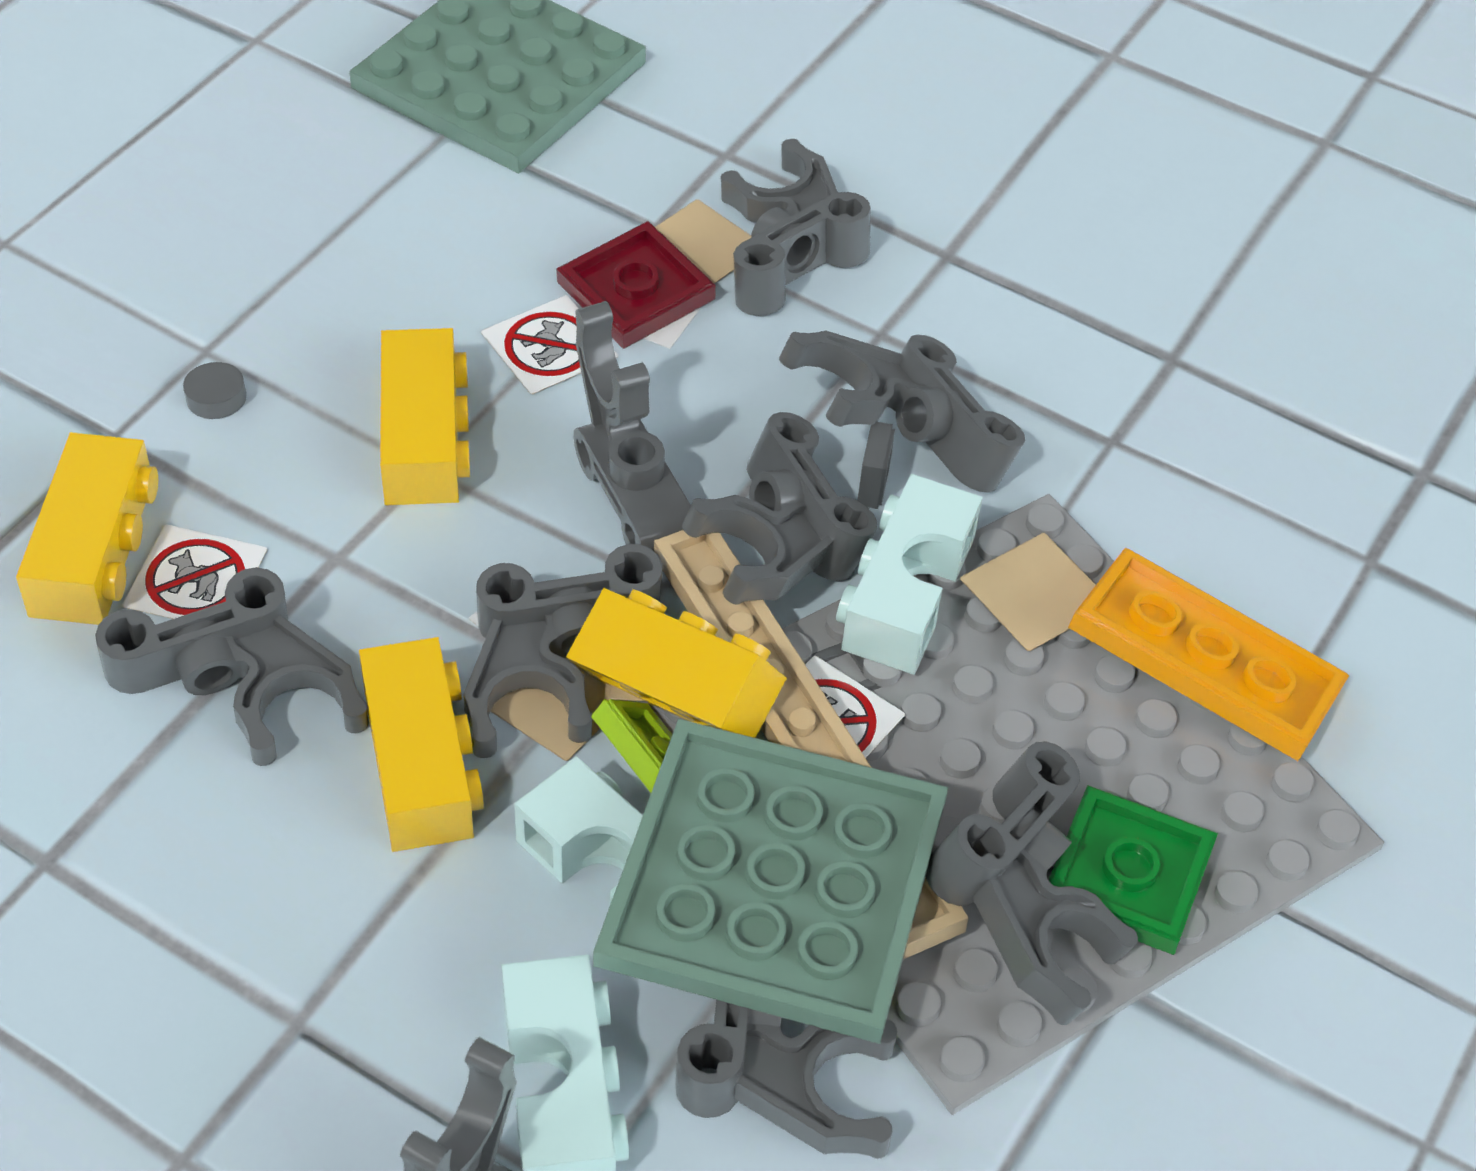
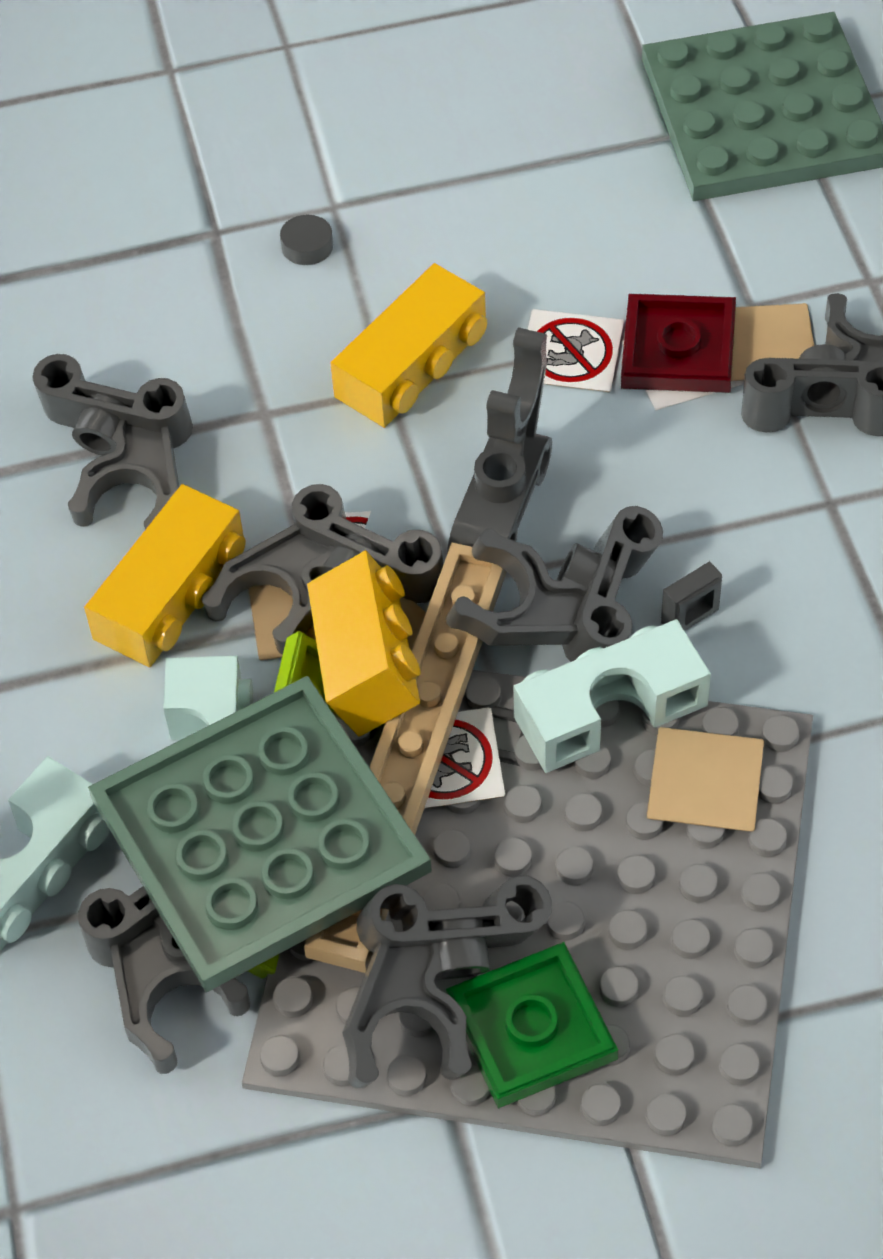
camera: 50 degrees right, 5 degrees up
yellow brick [16,432,158,625] -> none
sticker [122,524,267,619] -> none
dark grey piece [779,330,1025,493] -> none
light orange tile [1068,548,1349,761] -> none

